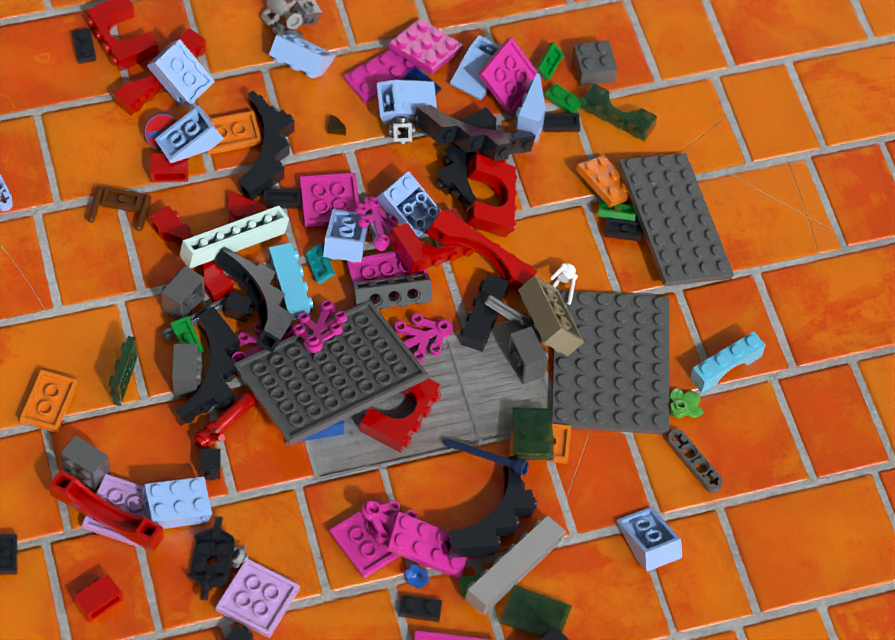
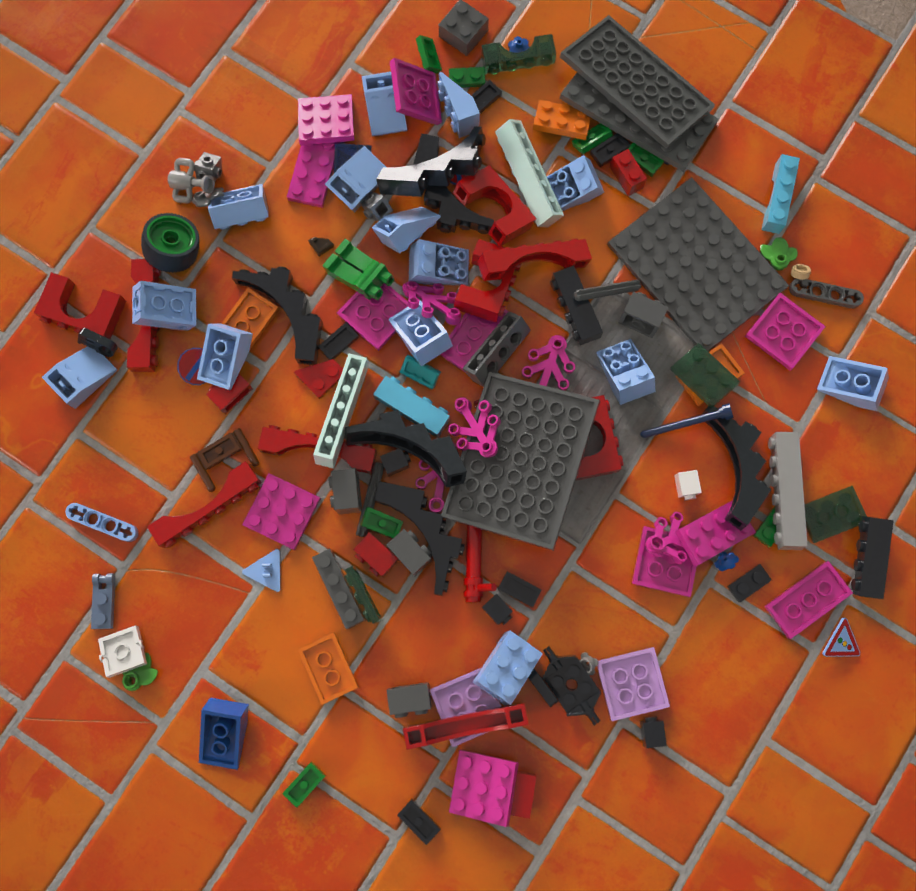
camera: 35 degrees left, 20 degrees up
black plate [72,28,97,64] -> none
dark tan brick [518,275,584,356] -> none
white plant [550,263,578,305] -> none
none -> light blue slope [42,346,117,409]
none -> black piece [78,328,118,357]
none -> wheel [141,213,200,273]
none -> red arch [147,461,262,548]
none -> dark pink plate [242,473,321,550]
none -> light blue piece [242,549,281,592]
none -> dark grey brick [312,548,366,629]
none -> green hips [322,239,395,300]
none -> red piece [353,532,399,577]
none -> light blue slope [372,207,441,253]
none -> dark pink plate [449,750,519,827]
none -> light aqua brick [495,119,564,227]
none -> black tile [498,571,541,608]
none -> blue plant [508,36,530,58]
none -> black piece [528,669,558,707]
none -> light blue slope [547,155,604,211]
none -> dark grey plate [560,15,715,149]
none -> light blue slope [596,339,655,405]
none -> red piece [609,149,647,196]
none -> green plate [628,143,664,177]
none -> white brick [674,470,702,500]
none -> dark pink plate [745,293,826,370]
none -> tan tile [791,264,811,280]

